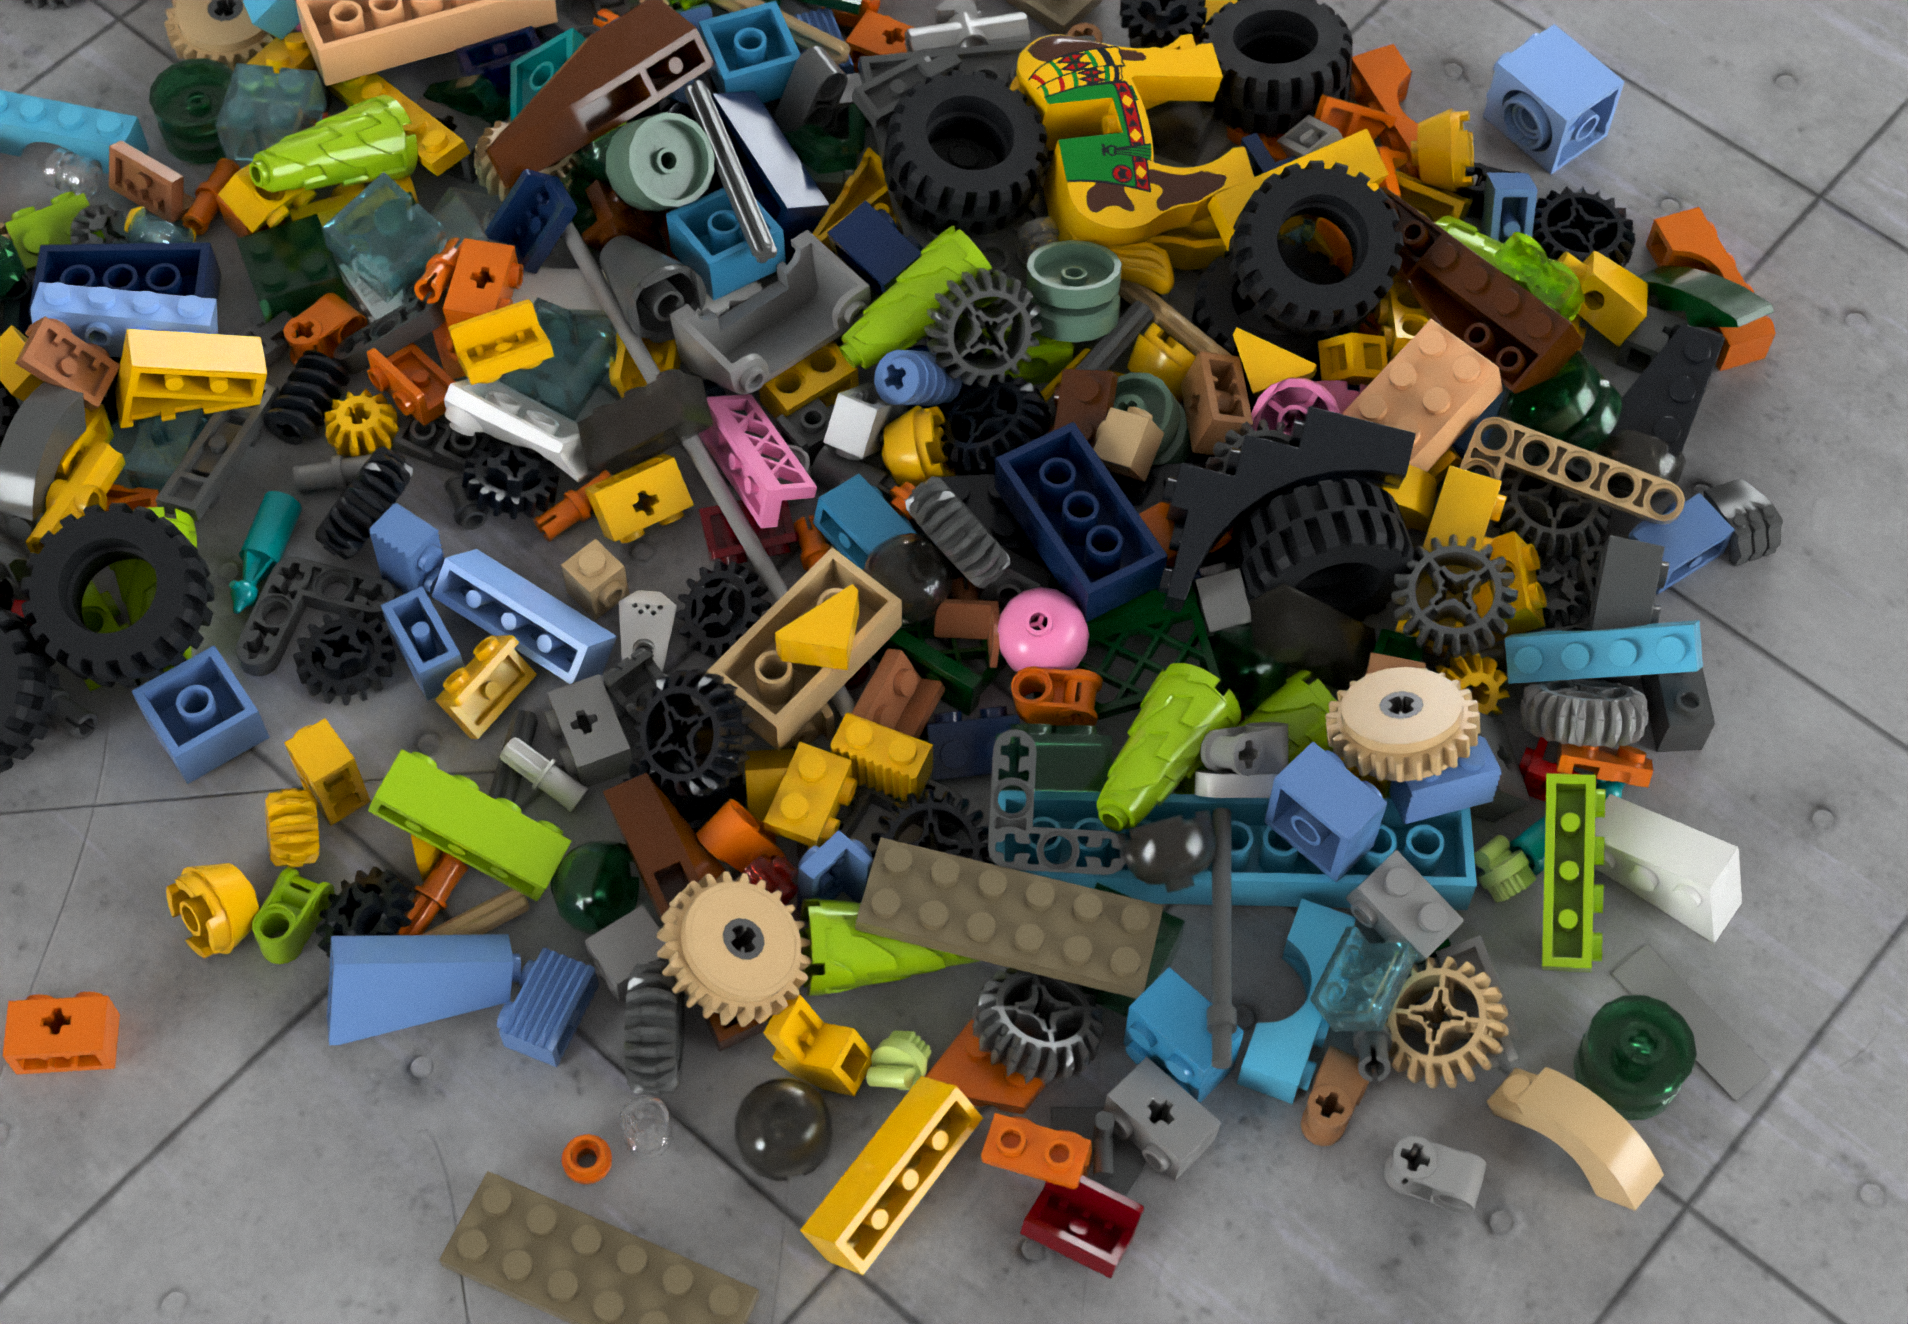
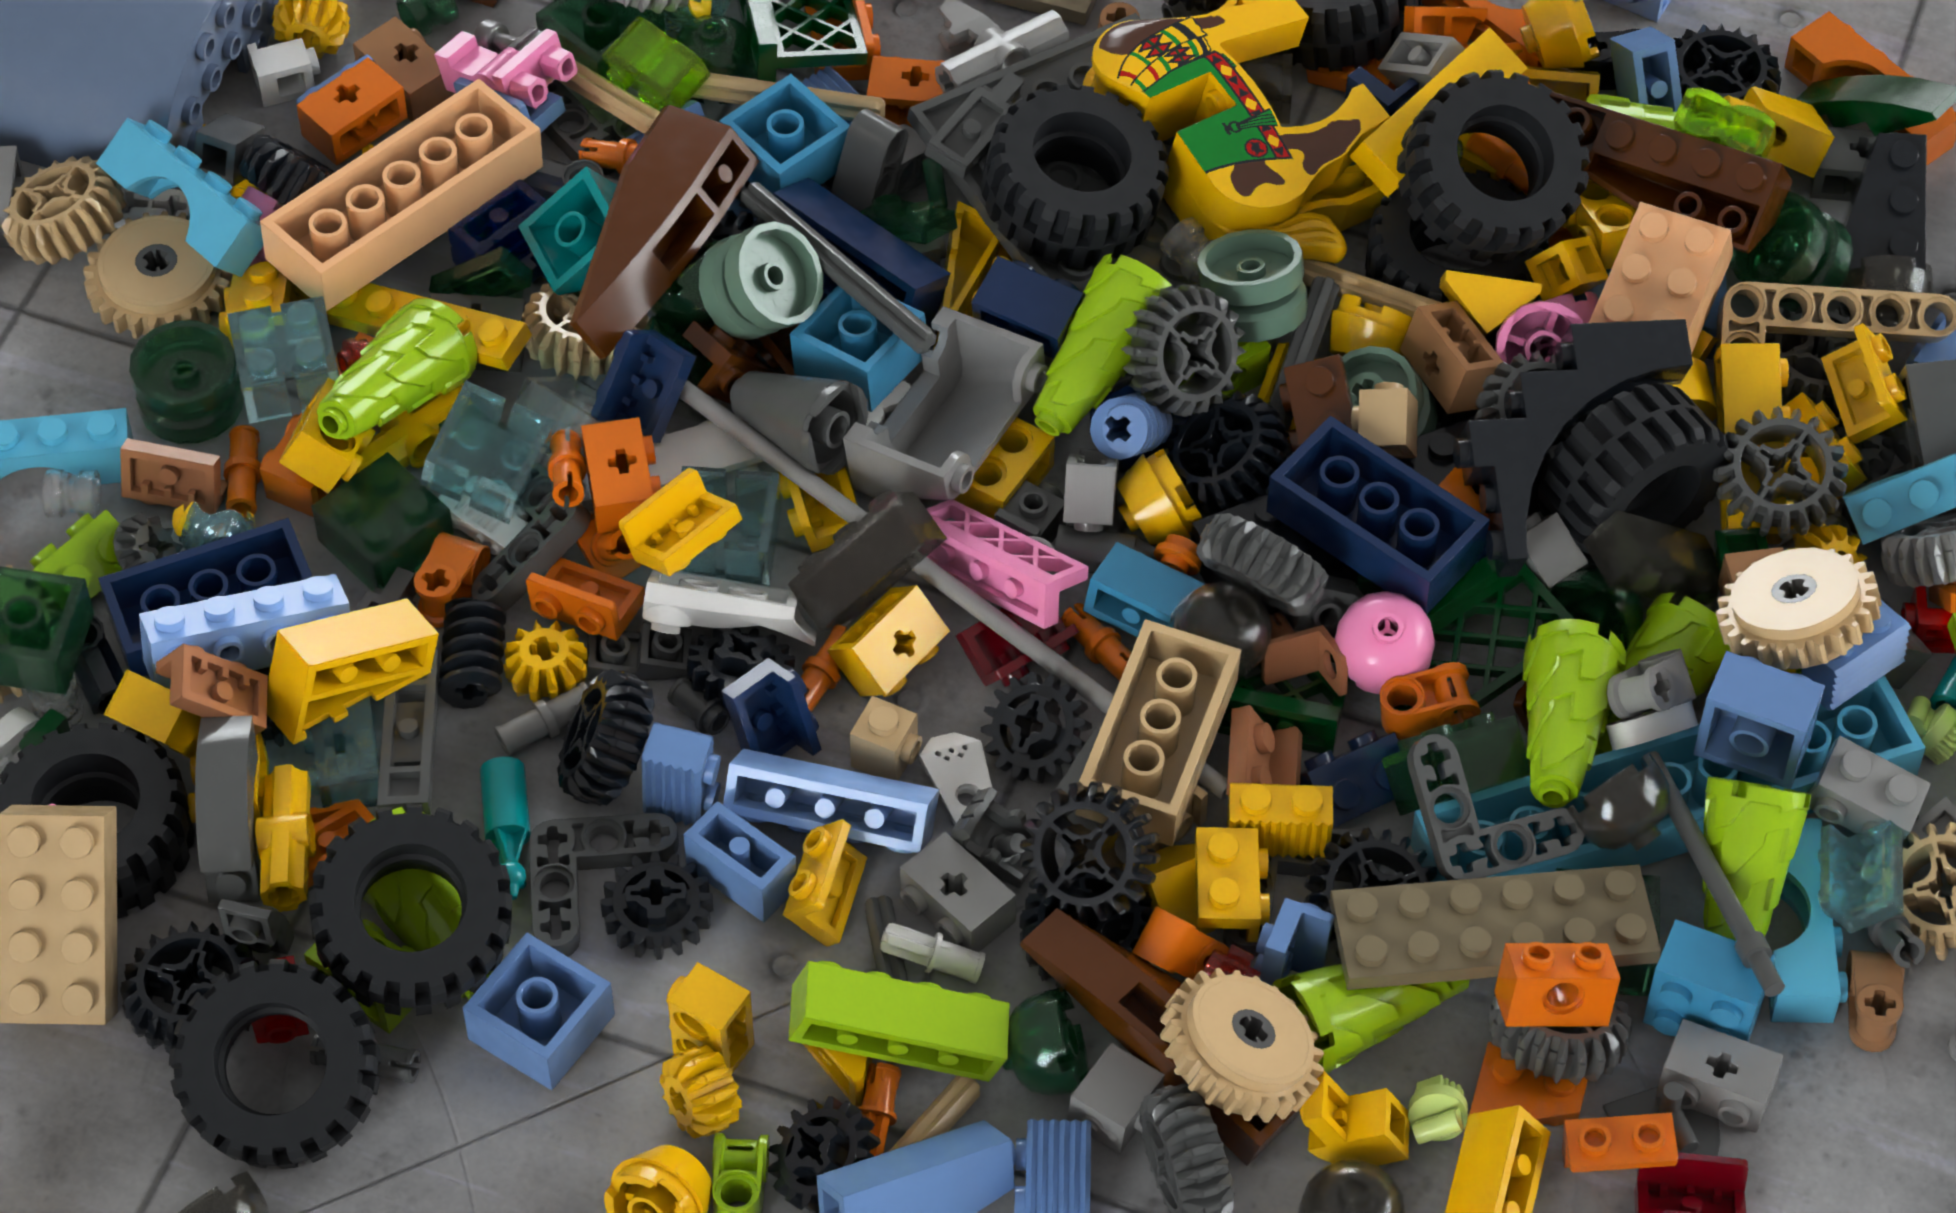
camera: 20 degrees left, 5 degrees down
yellow slope [775,584,859,671] -> none
none -> dark blue bracket [722,658,822,756]
none -> orange brick [1494,942,1621,1027]
none -> lime cone [1702,776,1811,941]
none -> yellow bracket [1821,323,1908,444]

